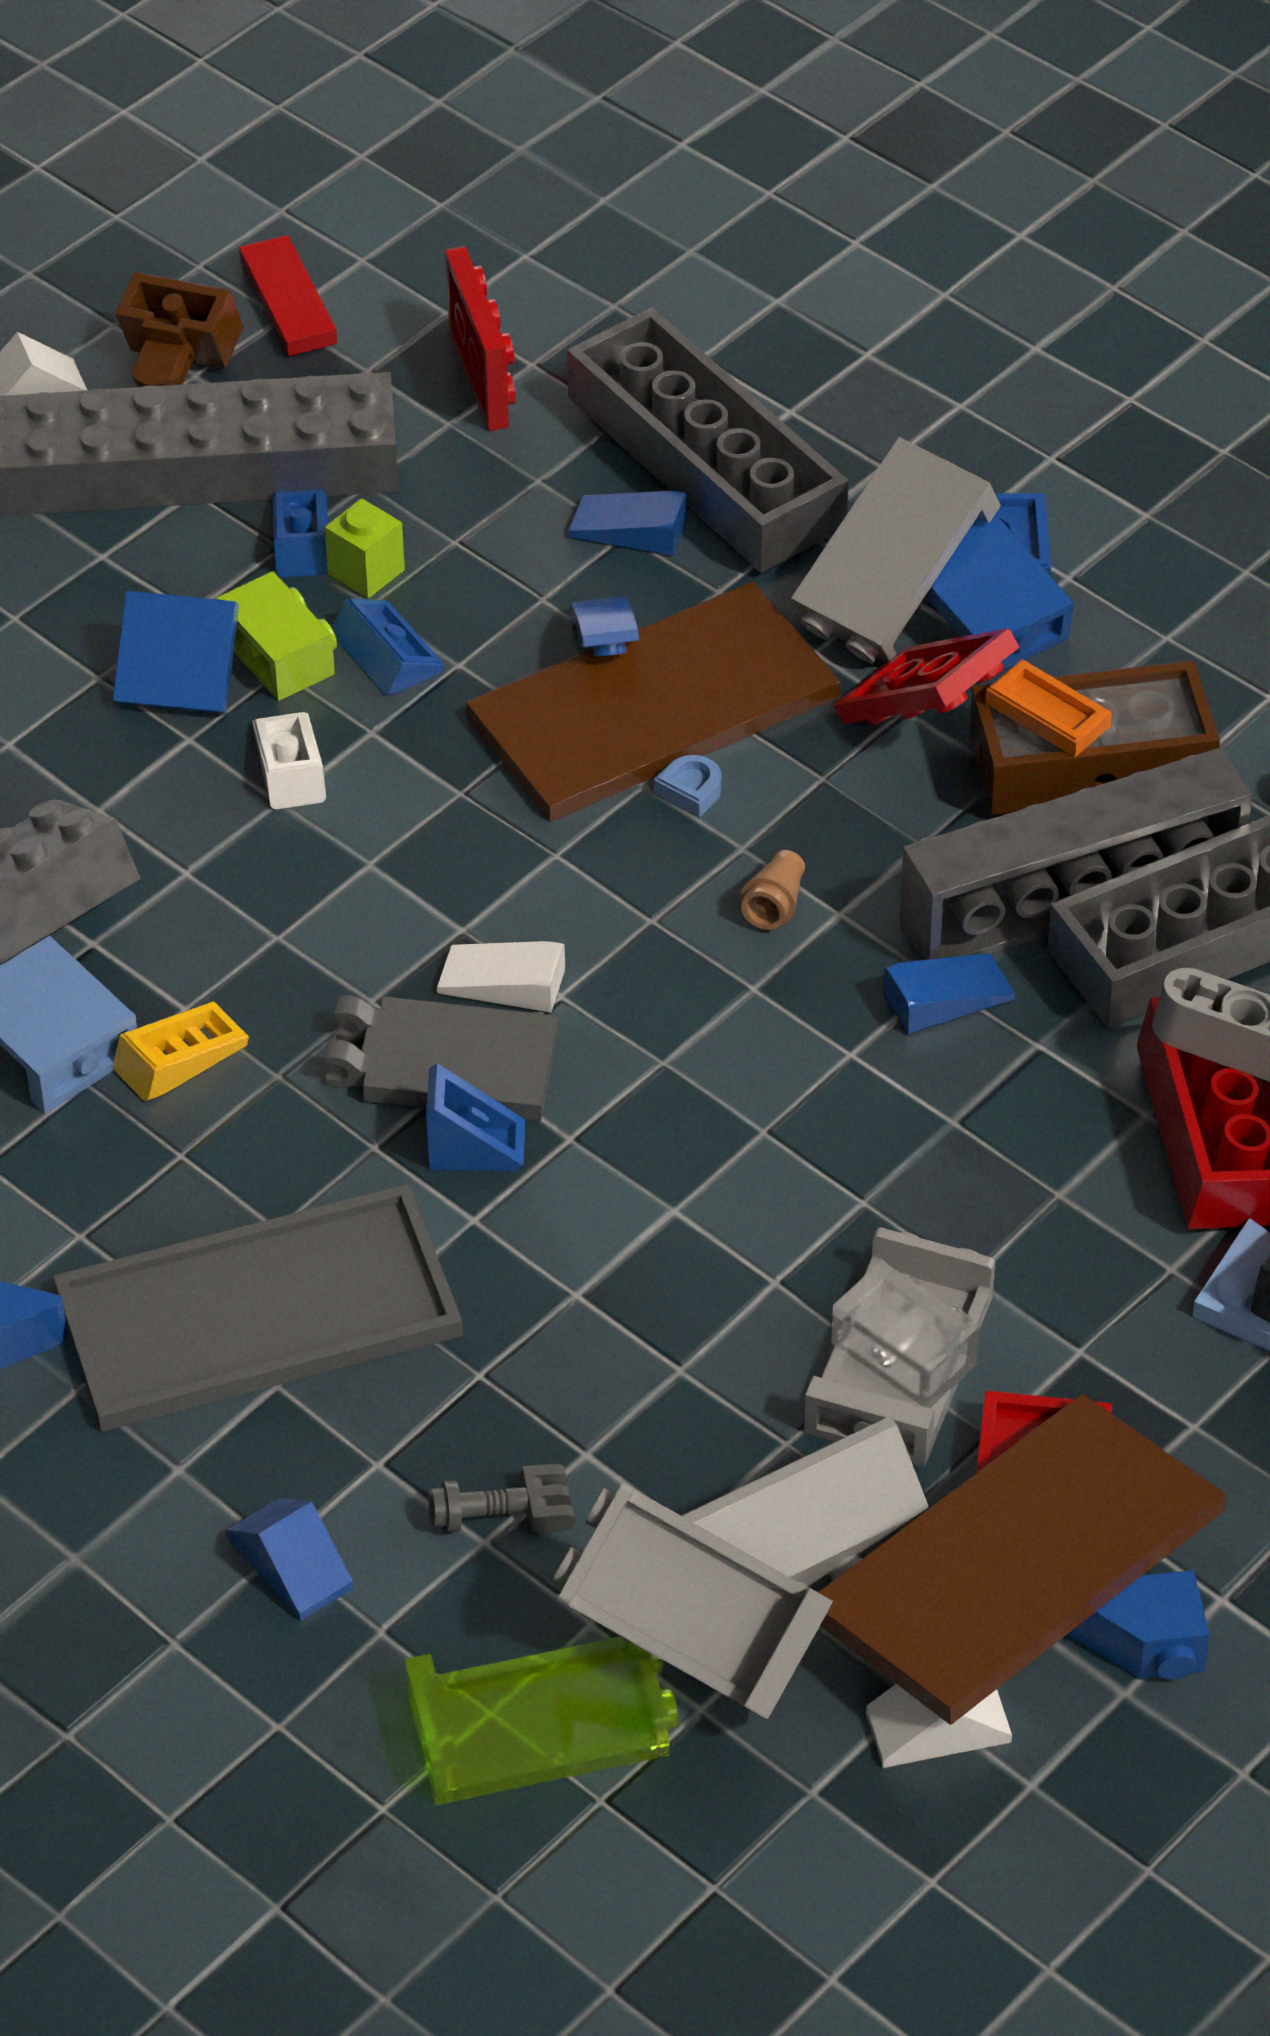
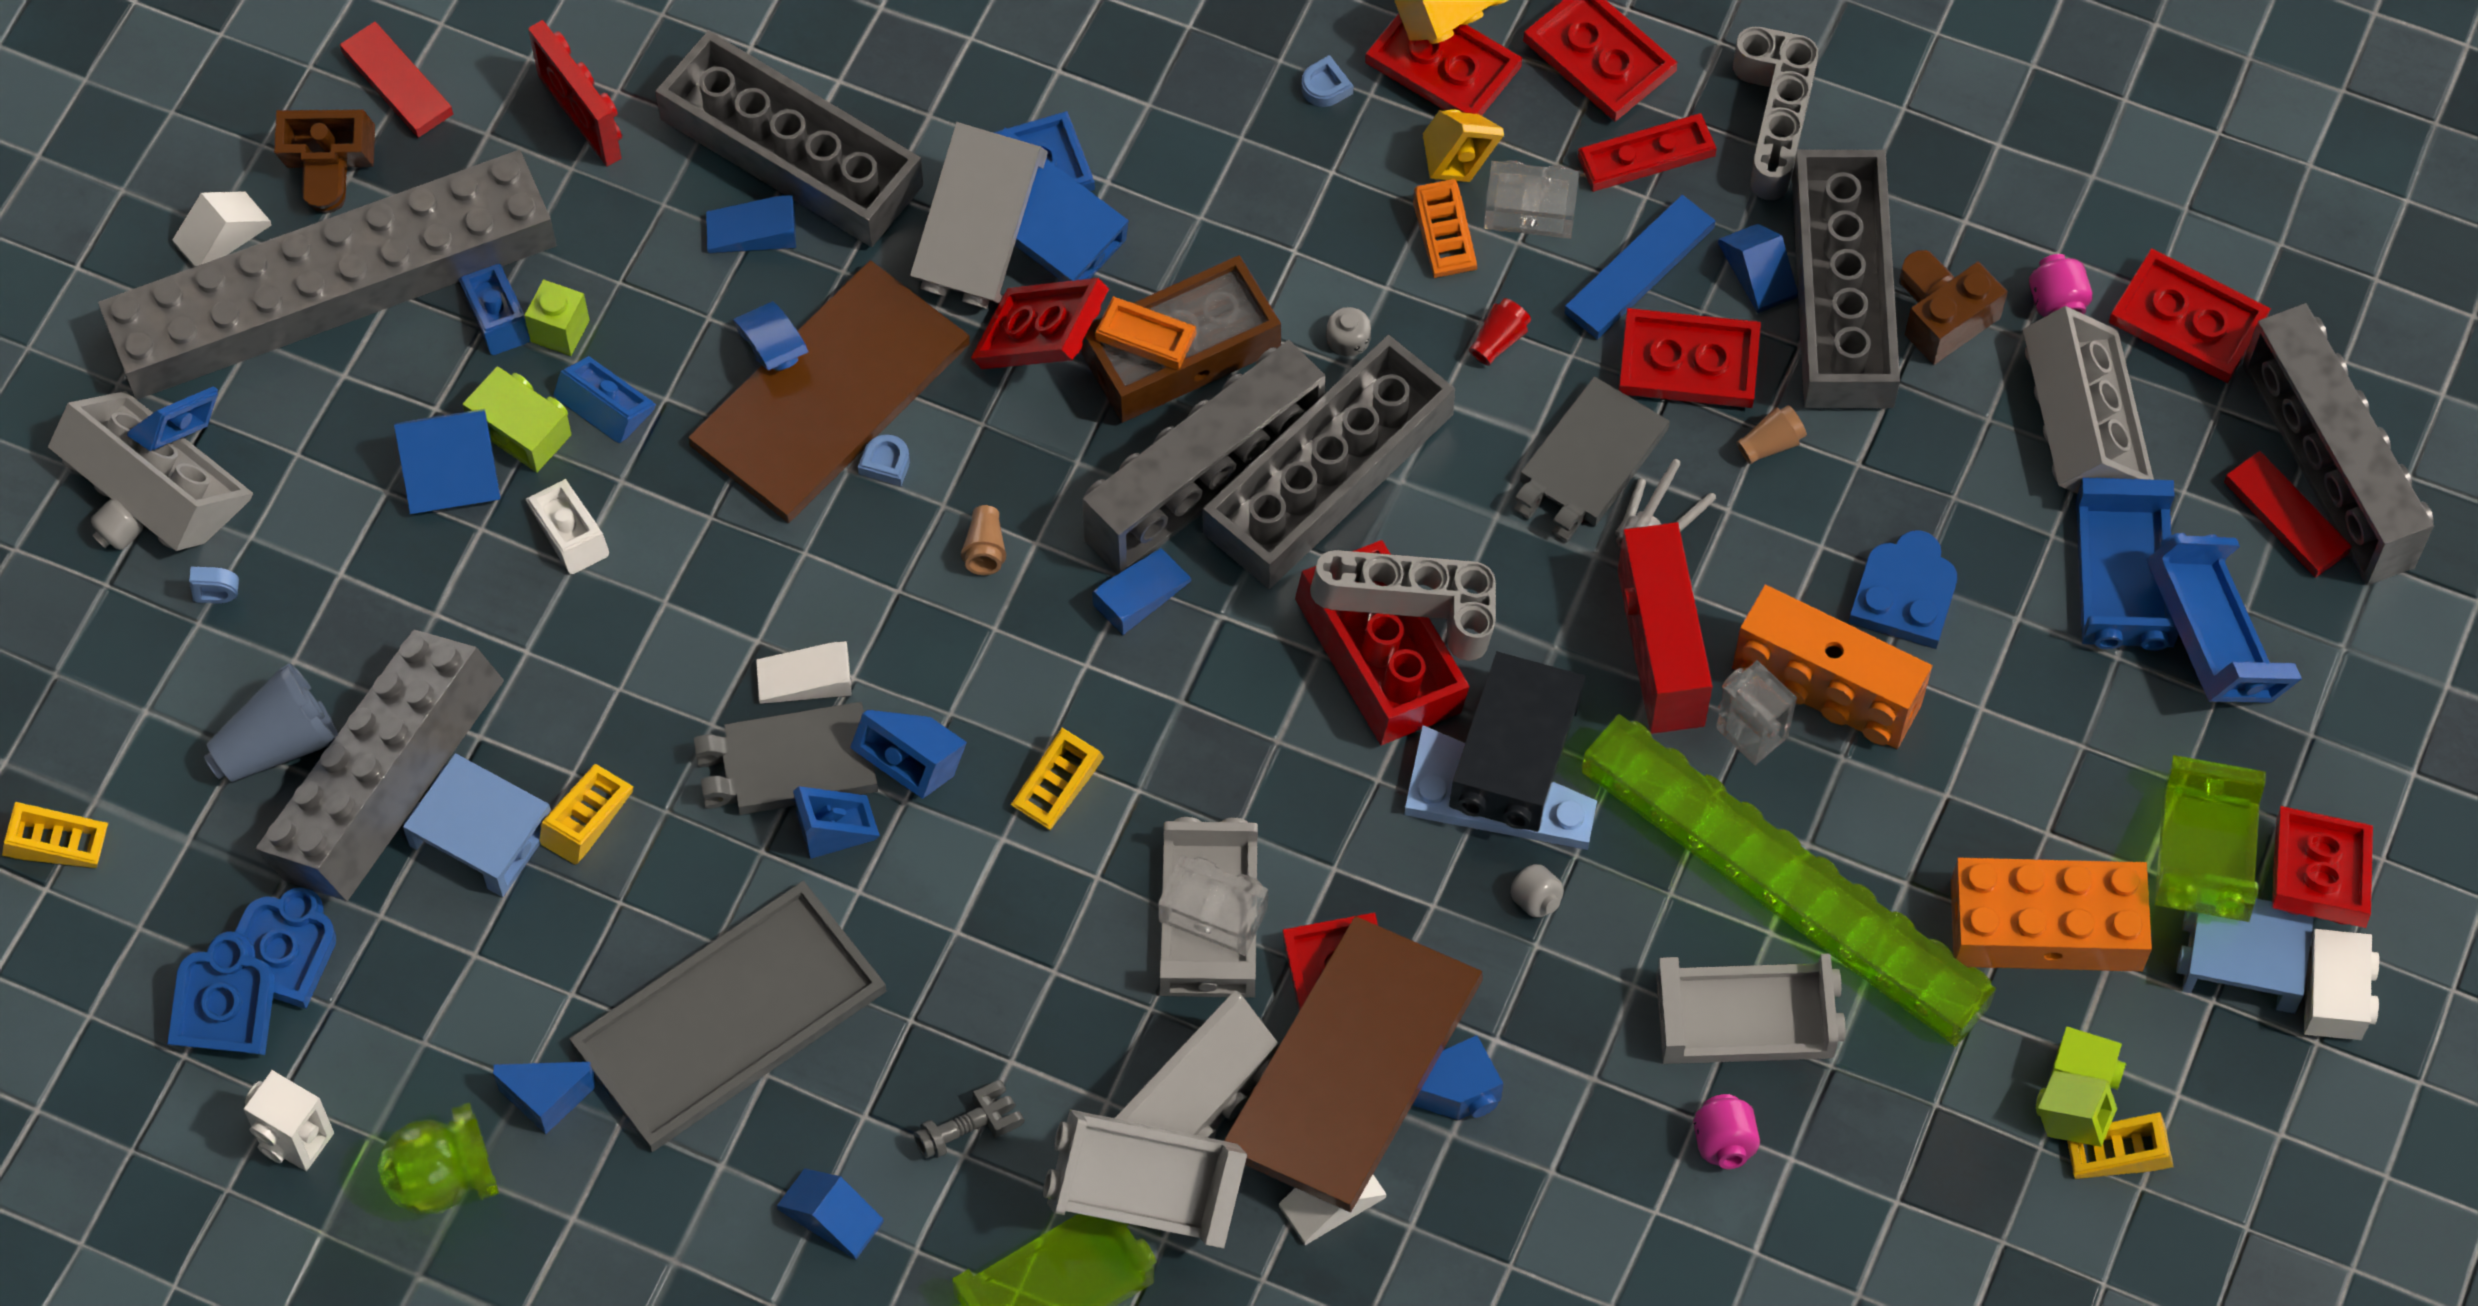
camera: 20 degrees left, 15 degrees up
none -> blue slope [850,710,967,799]
none -> yellow slope [1011,727,1104,831]

